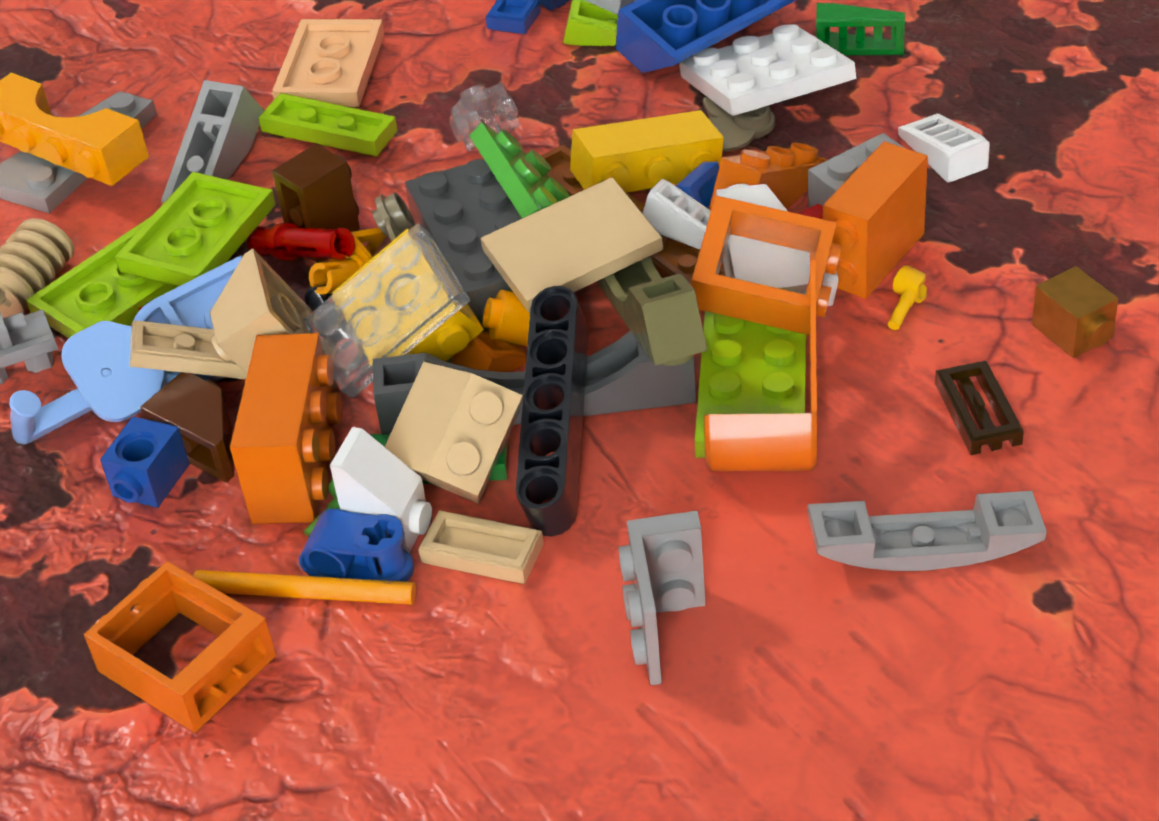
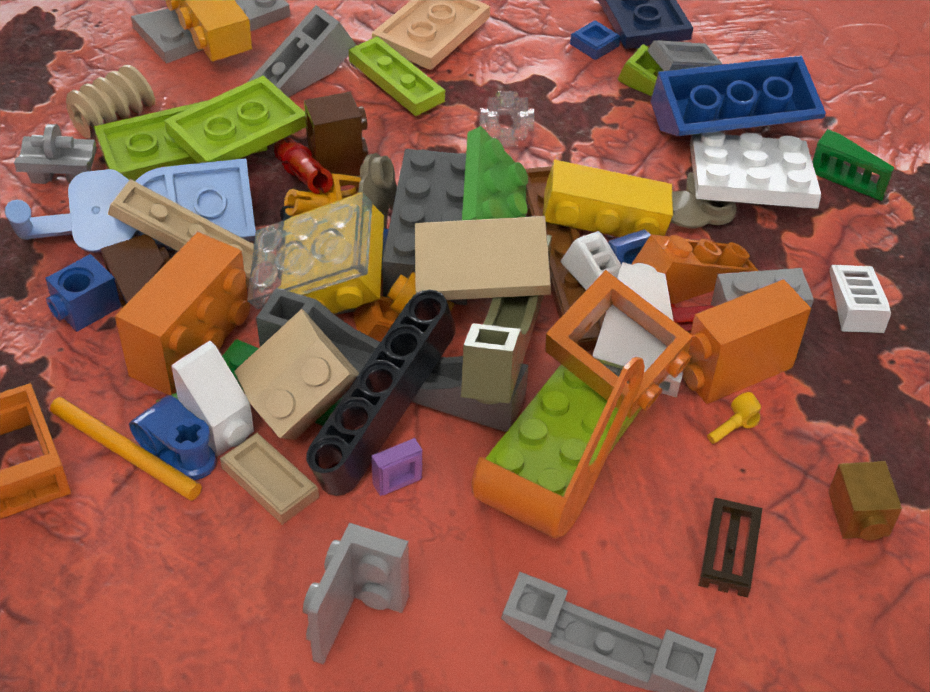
camera: 20 degrees right, 5 degrees up
tan slope [210,248,318,374] -> none
none -> medium lavender tile [372,438,422,496]

